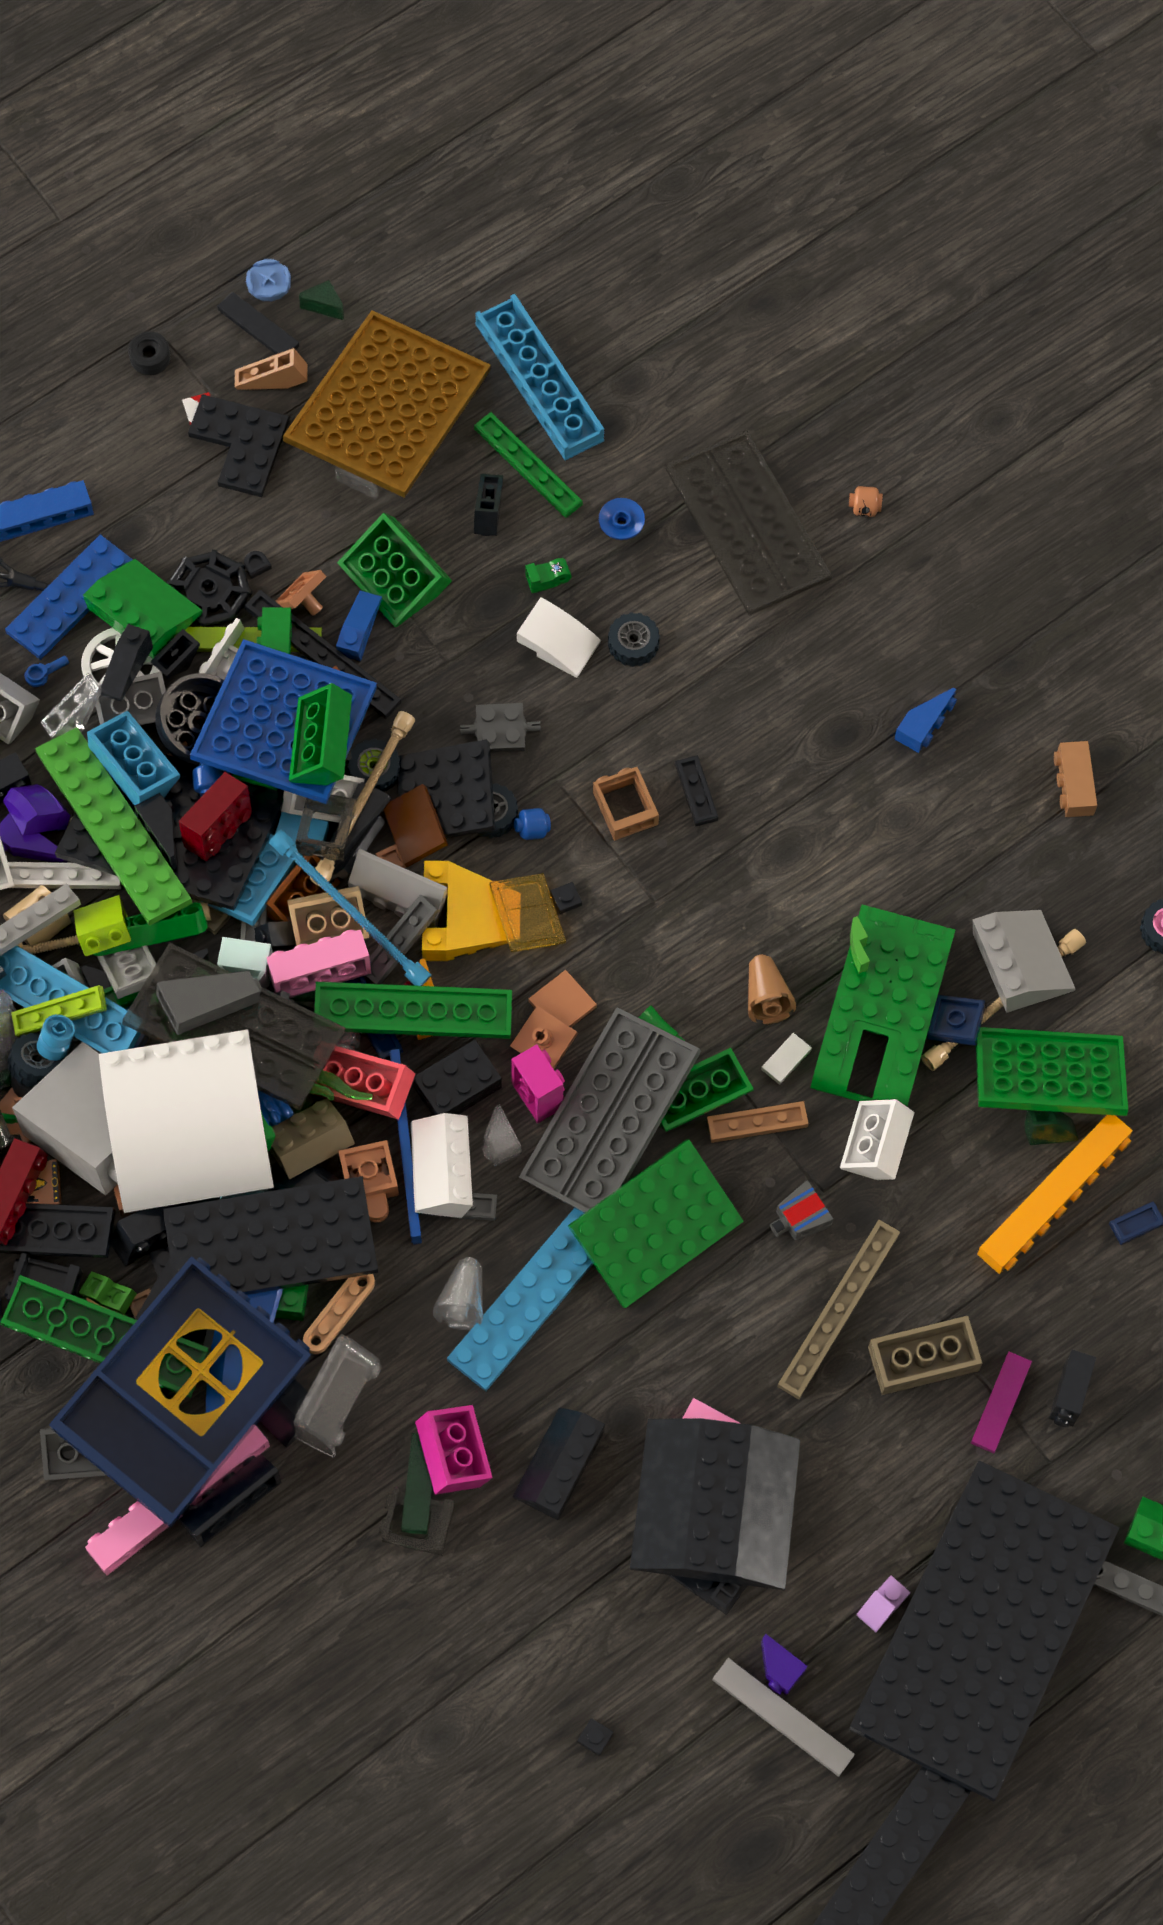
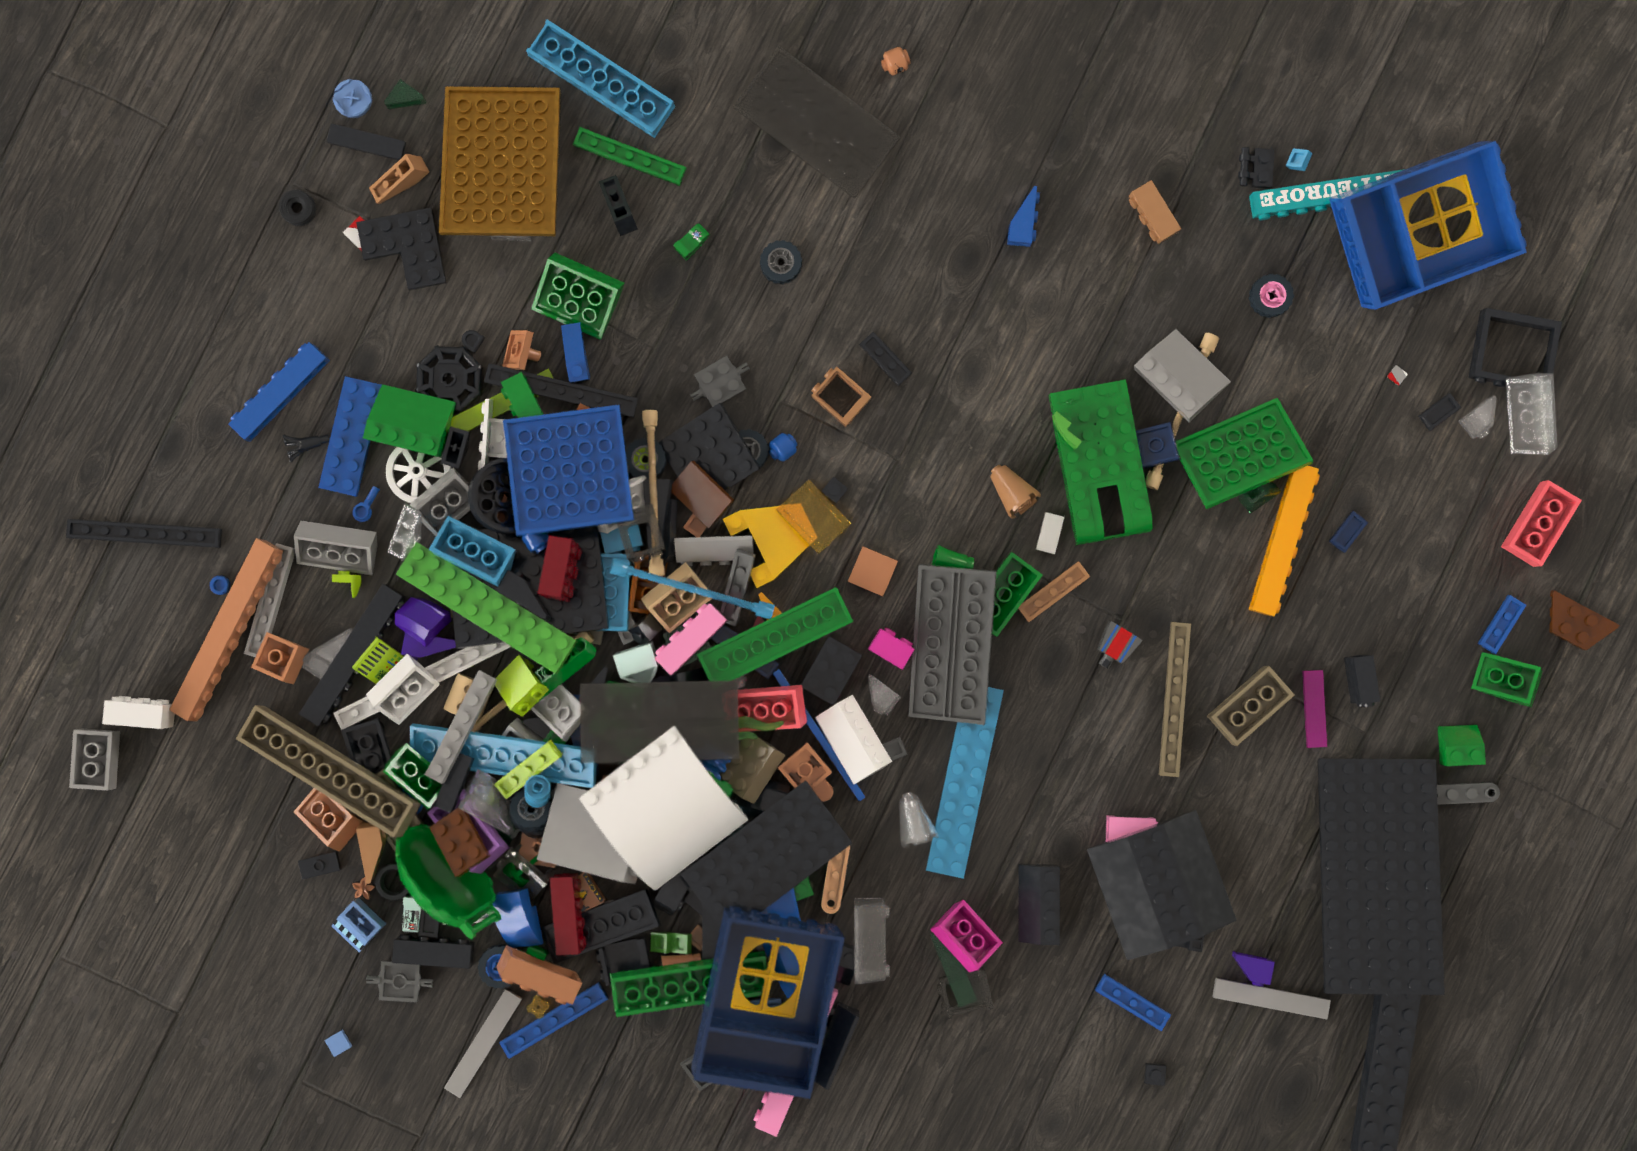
camera: 25 degrees left, 20 degrees up
black slope [99,624,153,702] -> none
dark grey slope [156,971,262,1035] -> none
green slope [289,683,352,785] -> none
nougat tile [510,1006,578,1069] -> none
white slope [517,598,601,678] -> none
green plate [567,1139,744,1308] -> none
blue dish [599,498,645,540] -> none
white slope [840,1099,914,1180] -> none
lavender slope [857,1576,911,1632] -> none
none -> blue tile [1095,973,1171,1032]

